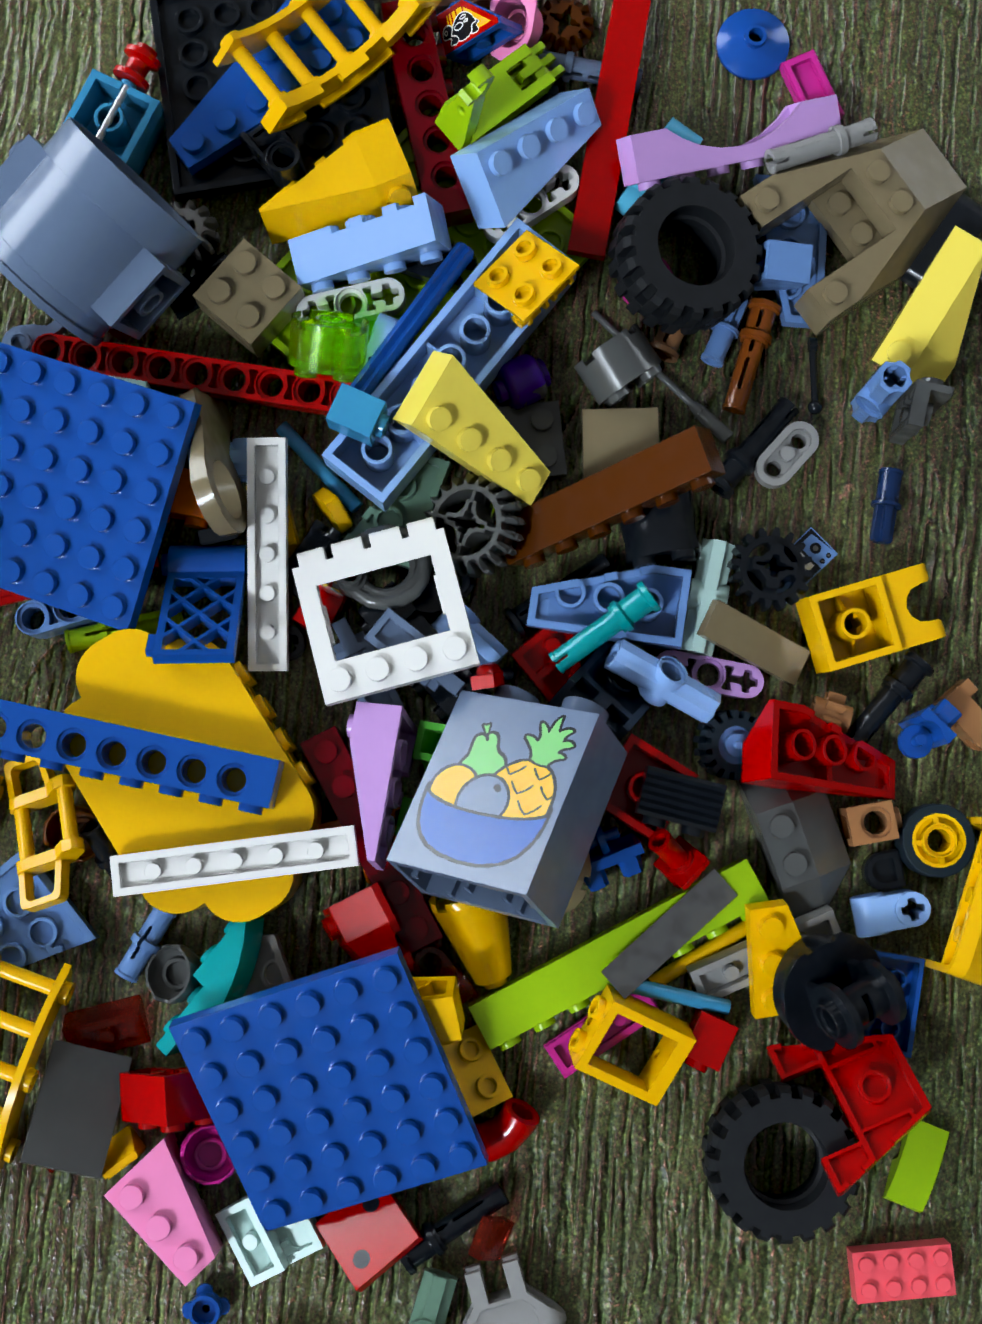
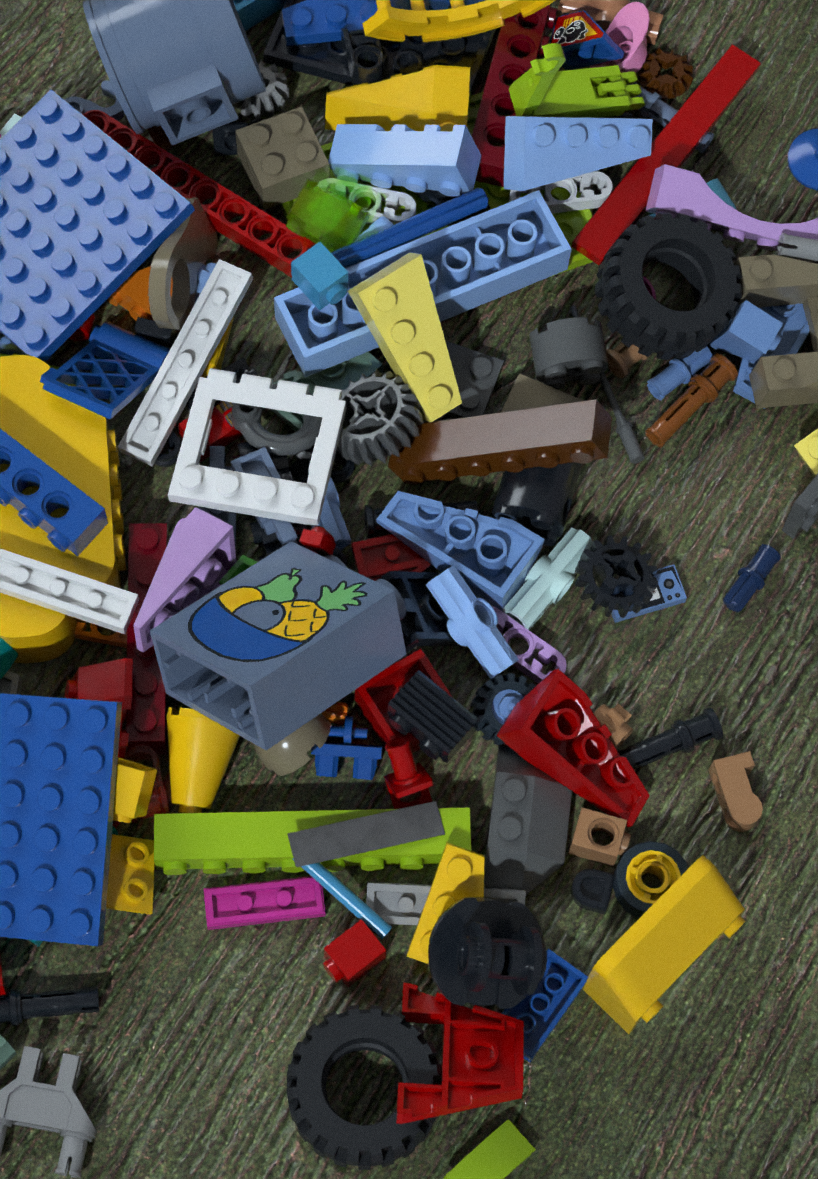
camera: 25 degrees right, 15 degrees down
dark azure bar [276,421,363,513] -> none
yellow tile [312,487,353,534] -> none
clear red tile [468,1216,514,1261] -> none
yellow hinge [473,230,580,328] -> none
red cylinder [475,1098,540,1163] -> none
dark purple head [492,354,551,410] -> none
teal pin [548,581,662,674] -> none
yellow window [568,984,697,1106] -> none
yellow bar [648,921,746,985] -> none
dark tan tile [697,600,811,686] -> none
black pin [711,397,799,500] -> none
light grey plate [754,421,819,489] -> none
yellow brick [795,563,946,674] -> none
black hinge [807,337,823,415] -> none
light blue piece [849,889,931,938] -> none
medium blue piece [850,360,913,424] -> none
blue hips [897,699,962,759] -> none

